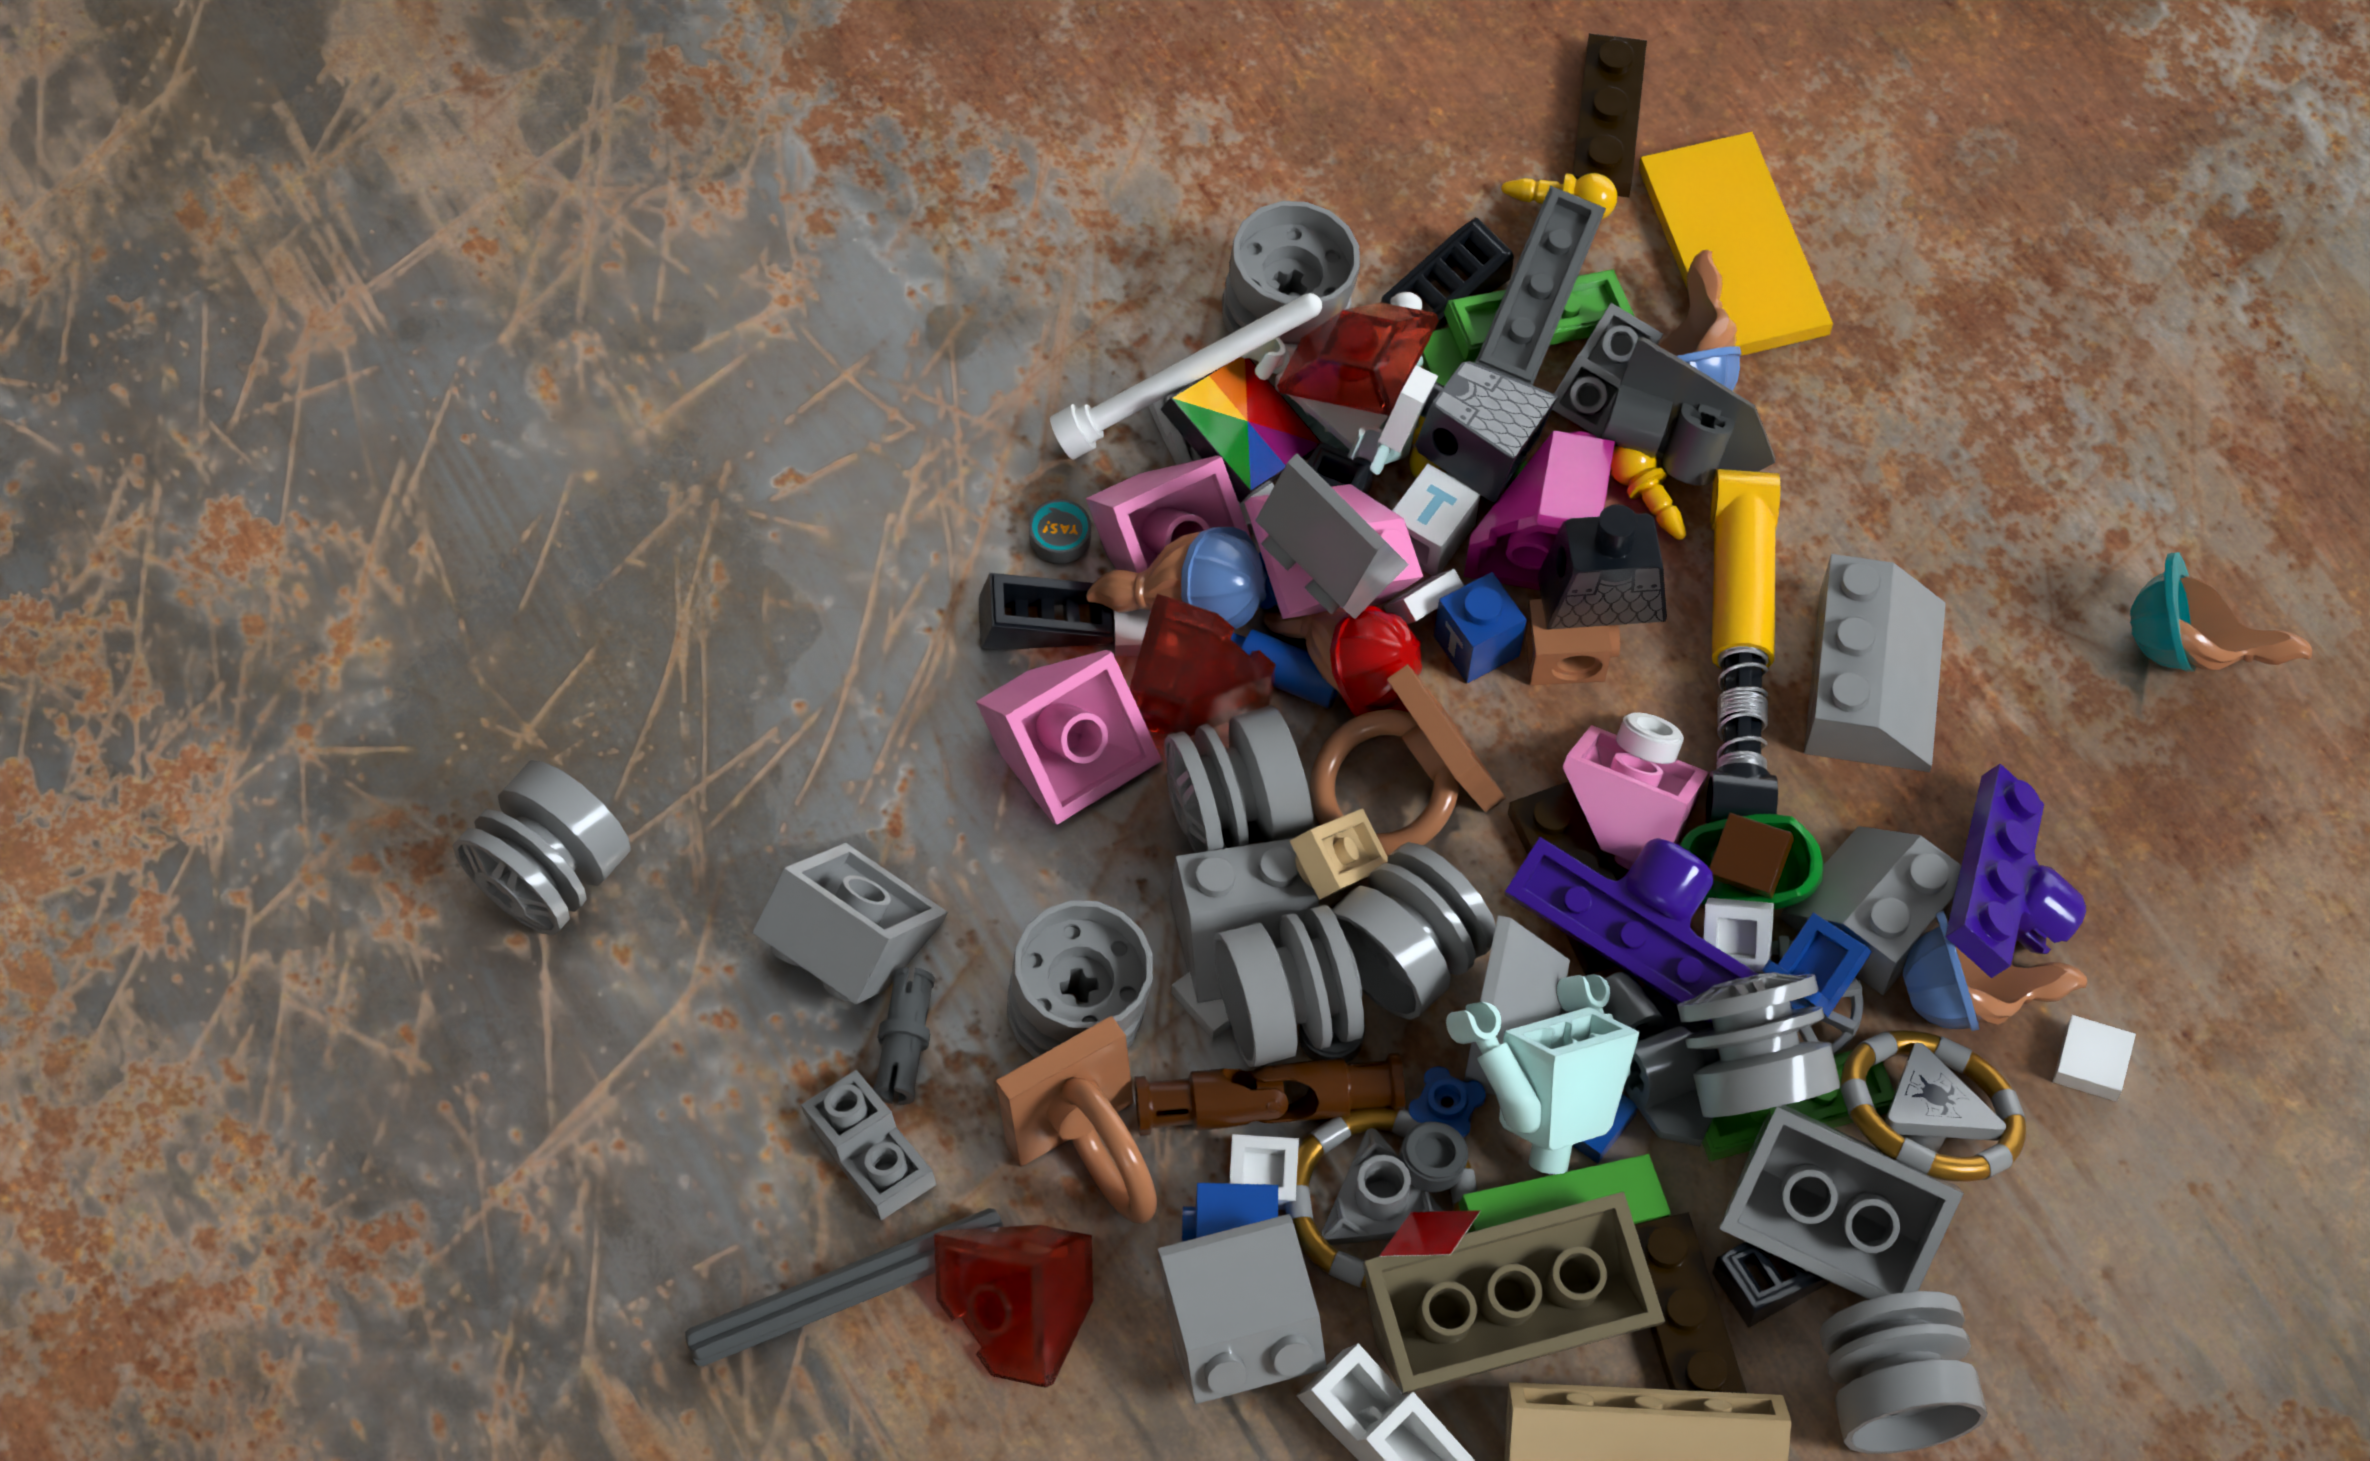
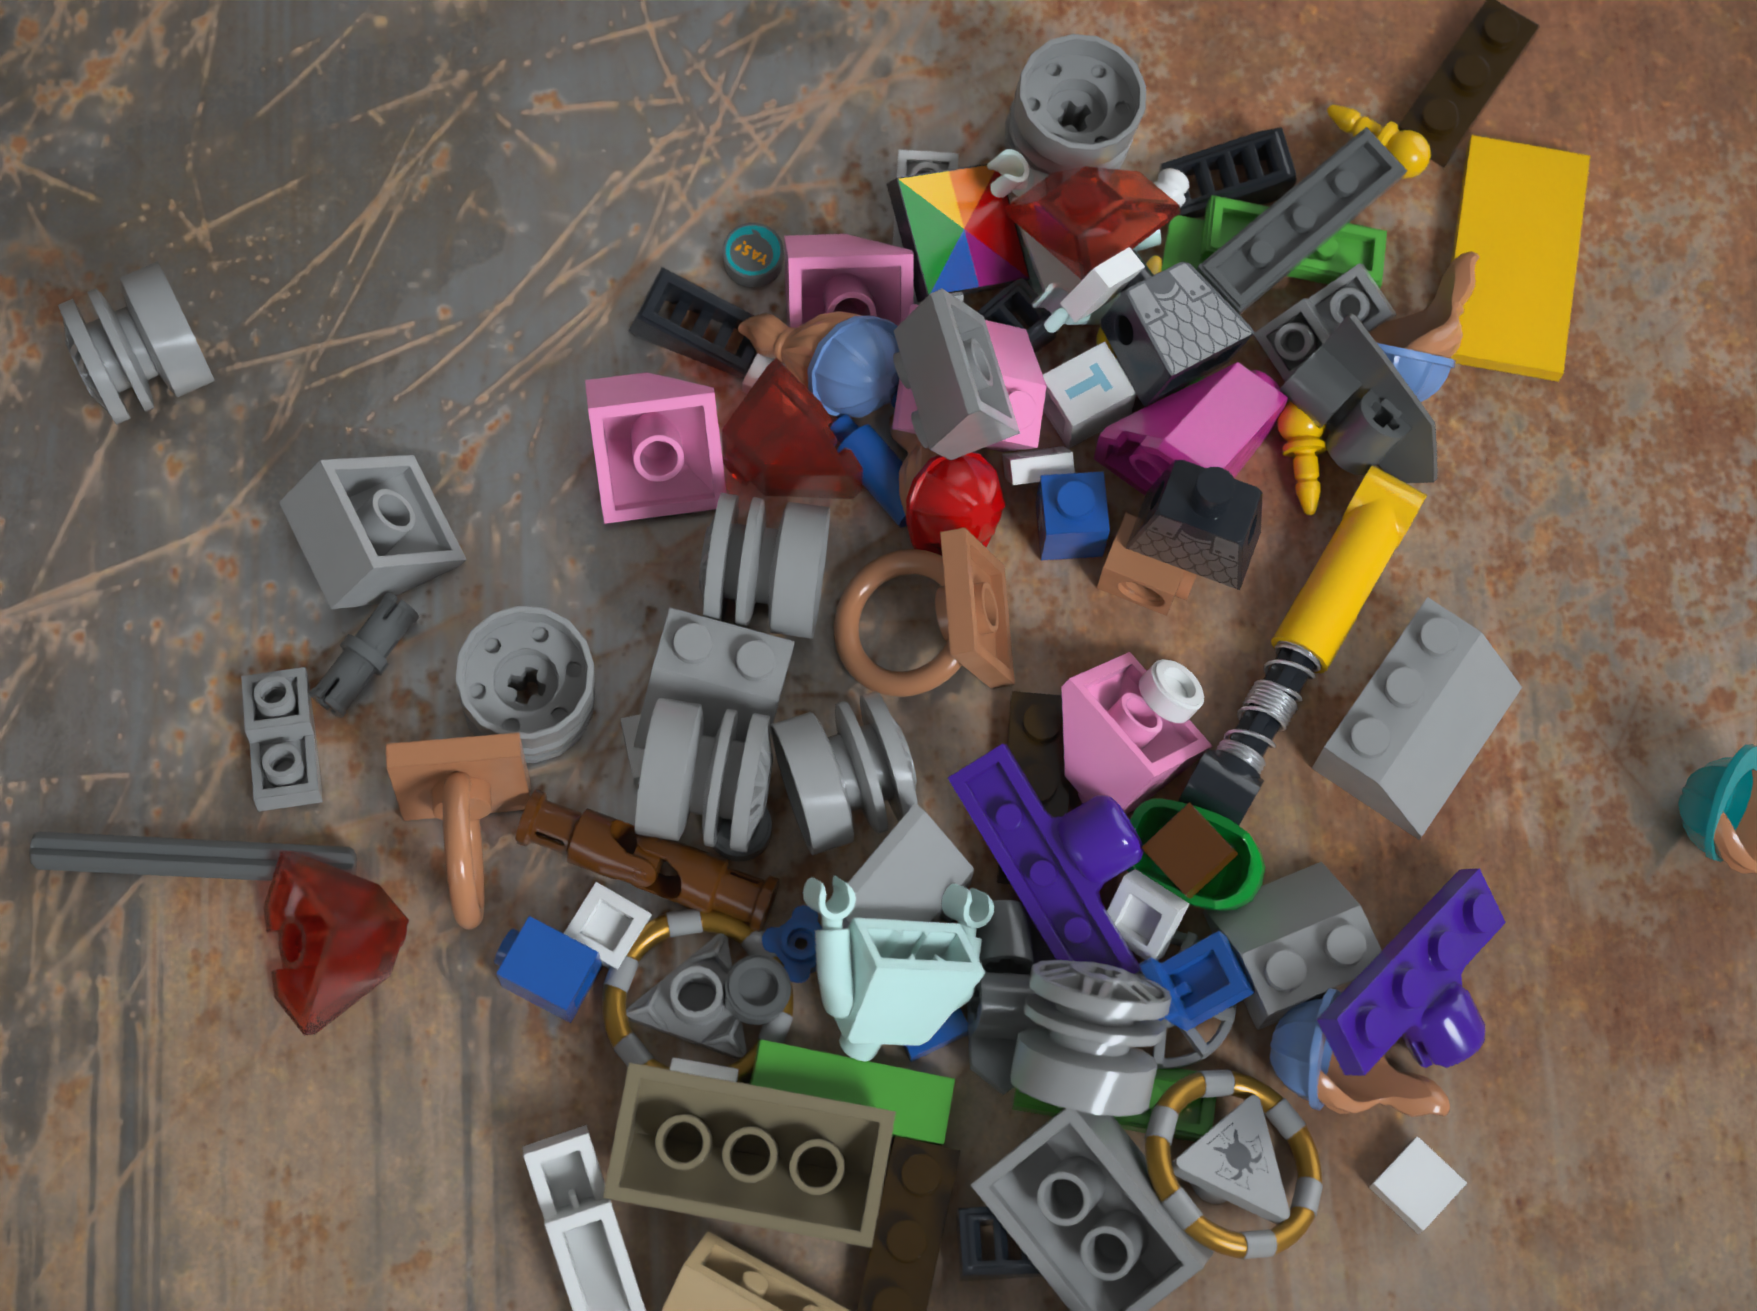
camera: 25 degrees right, 10 degrees up
white piece [1050,293,1322,460] -> none
light grey slope [1157,1214,1327,1404] -> none
tan plate [1290,808,1388,900] -> none
red sticker [1379,1210,1481,1257] -> none

